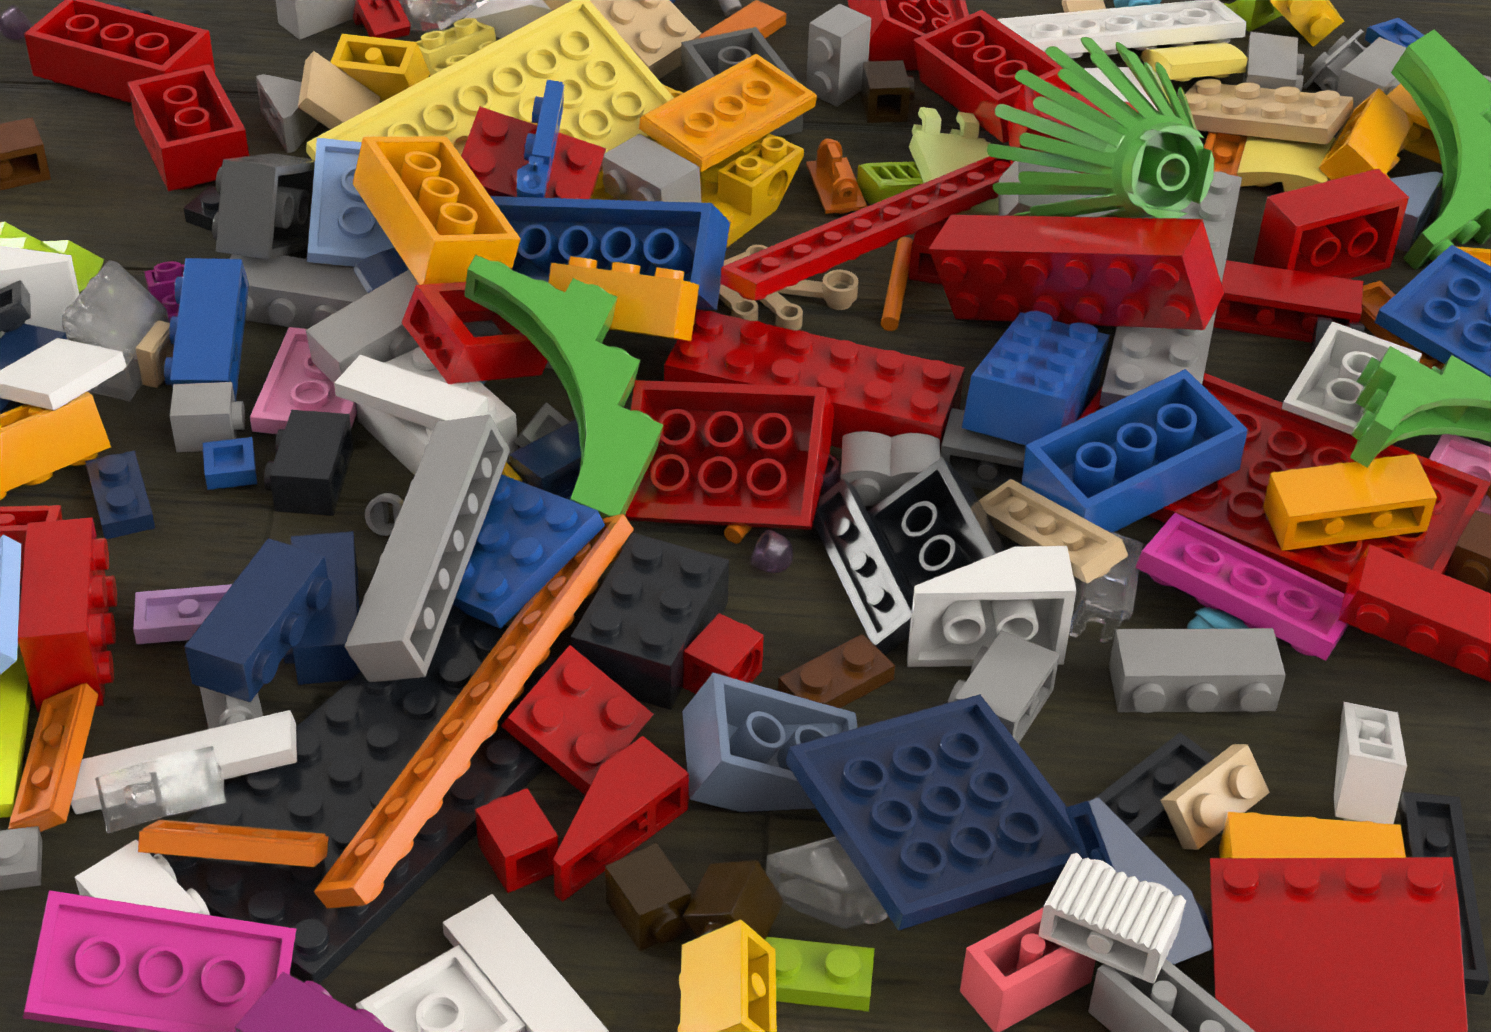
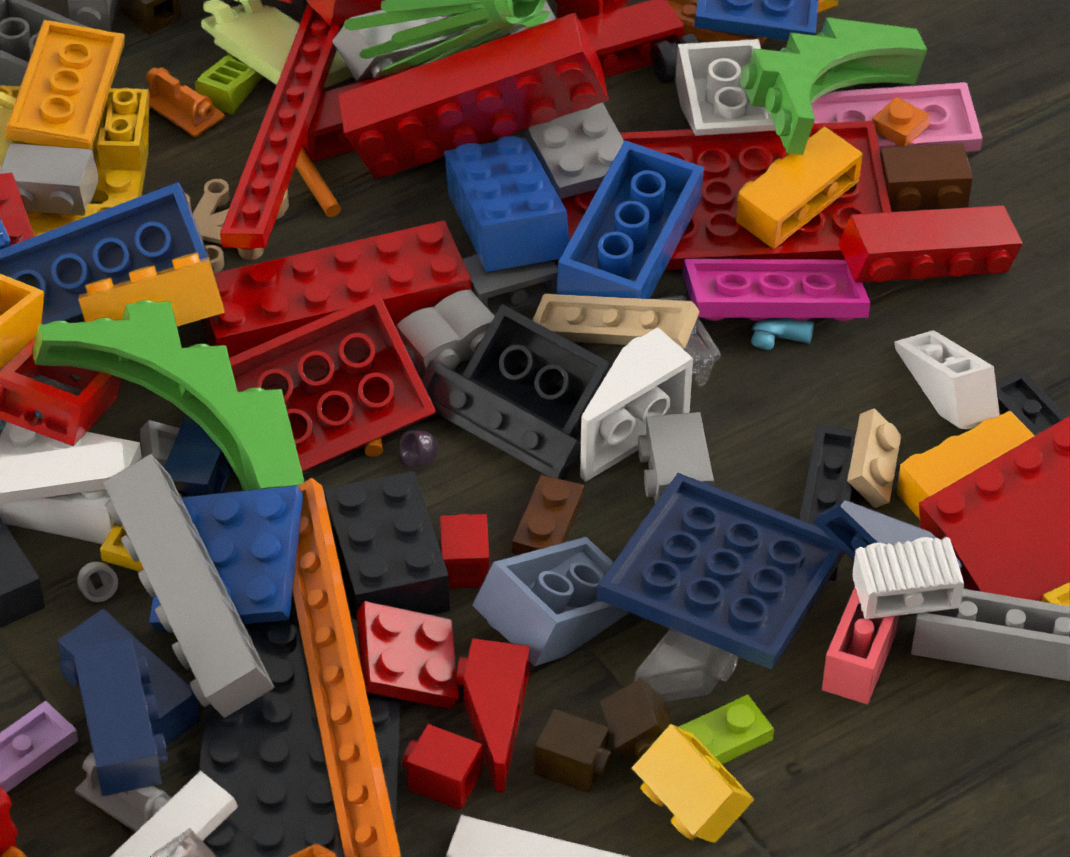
camera: 35 degrees left, 5 degrees up
light grey brick [1109,628,1286,713] -> none

